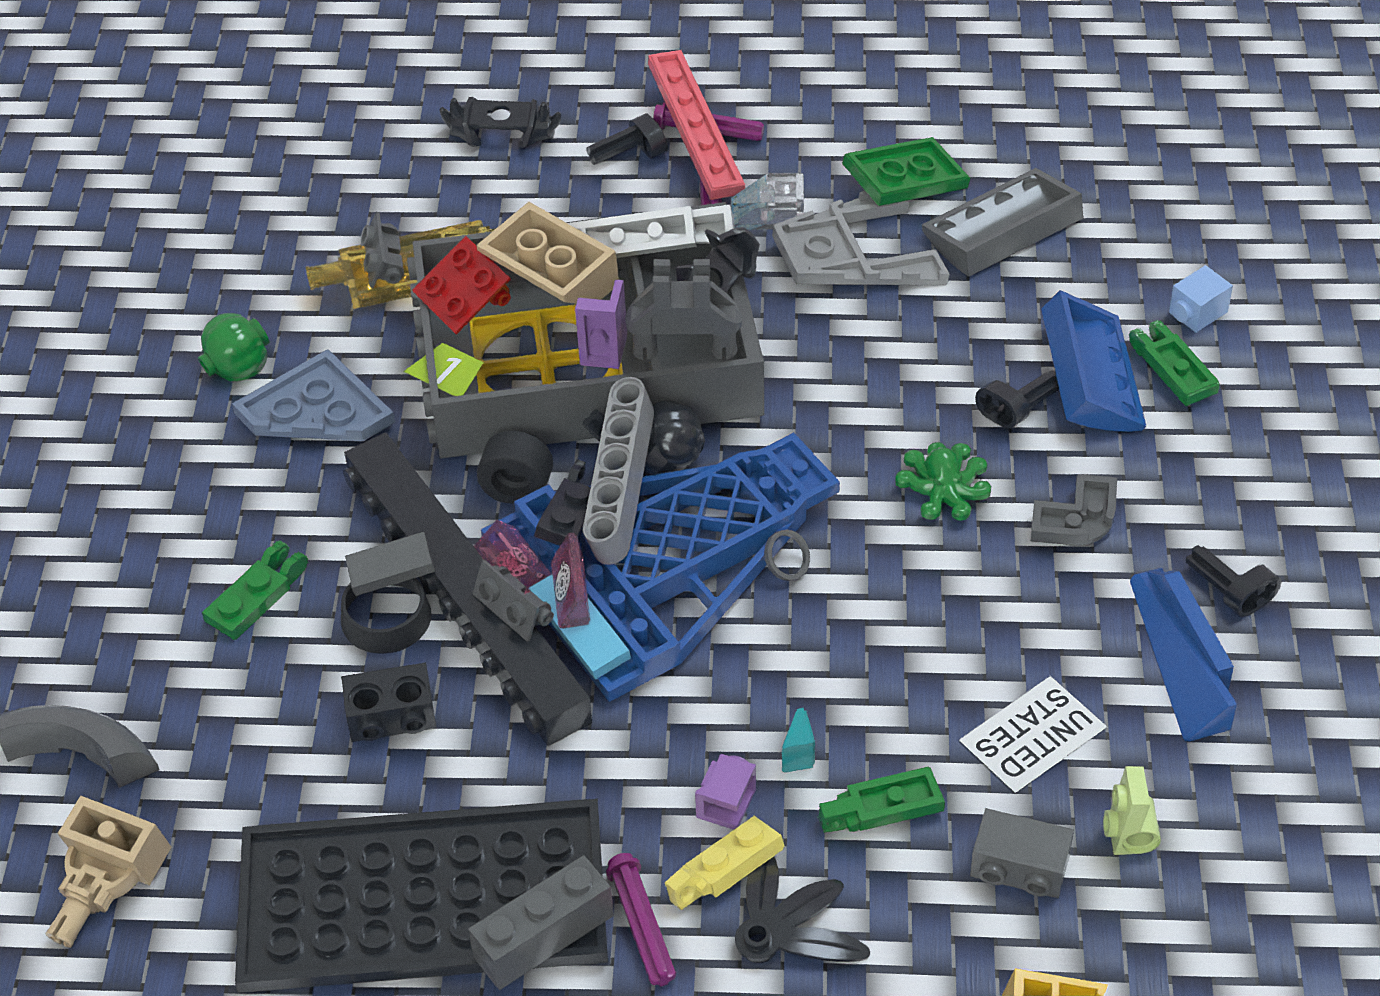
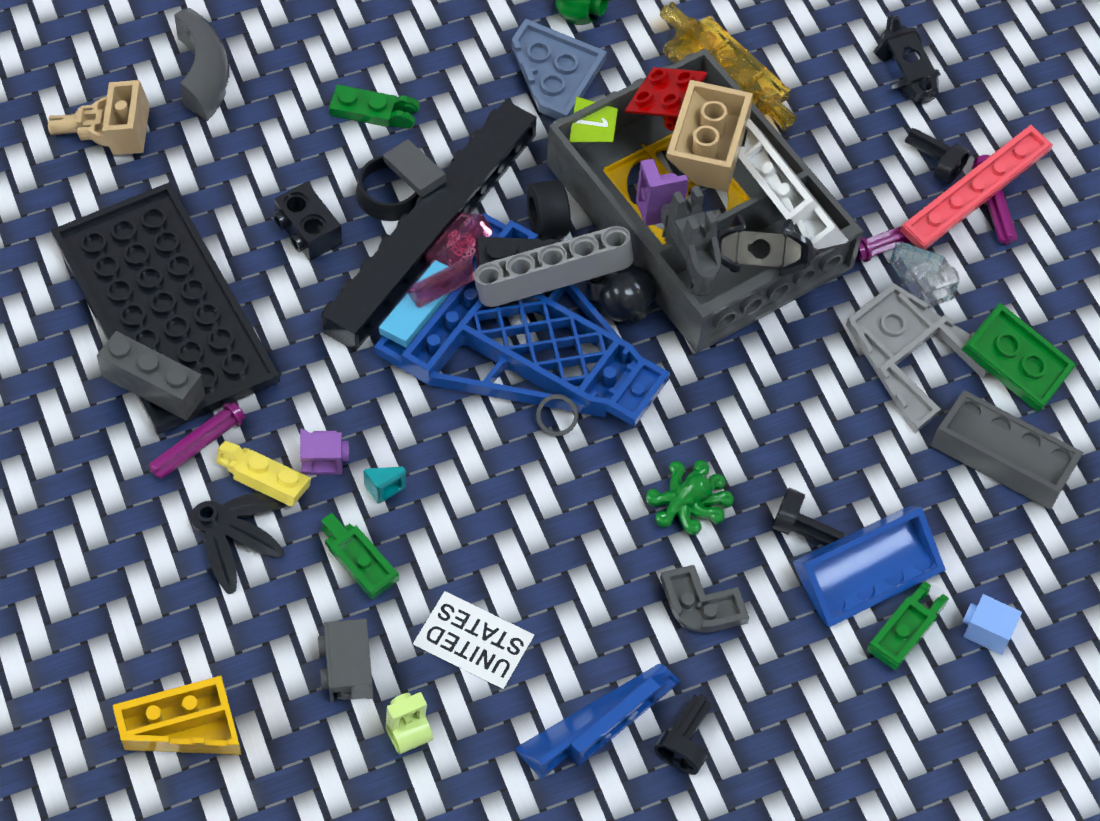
camera: 60 degrees right, 10 degrees up
dark grey hinge [361,211,404,288] -> none
dark grey hinge [473,560,554,641] -> none

